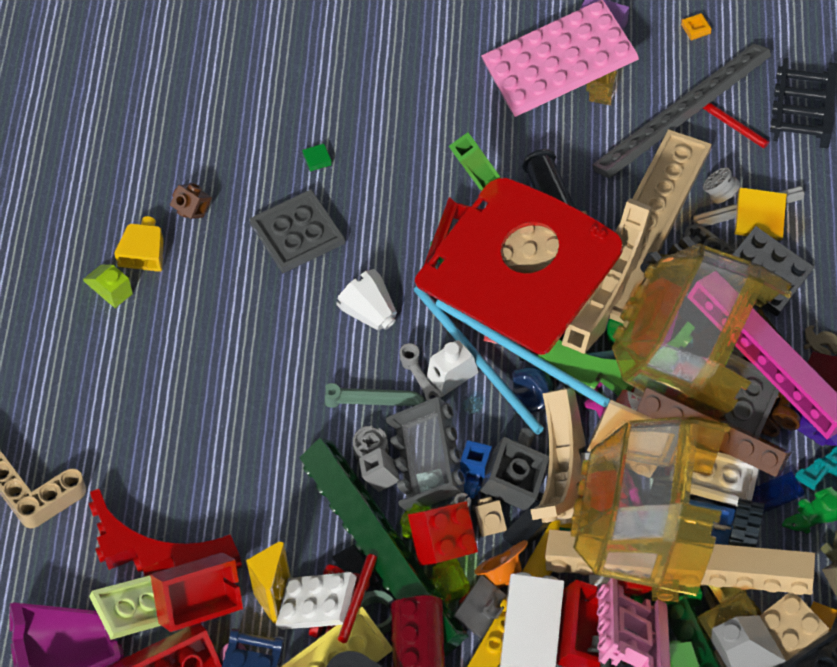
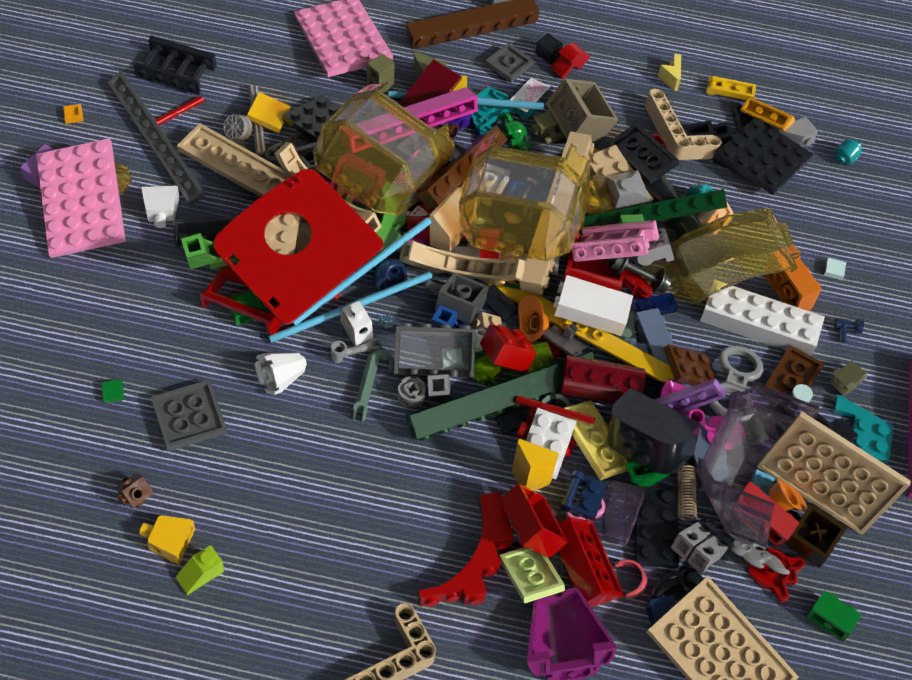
camera: 90 degrees left, 0 degrees up
none -> white torso [142,186,180,228]

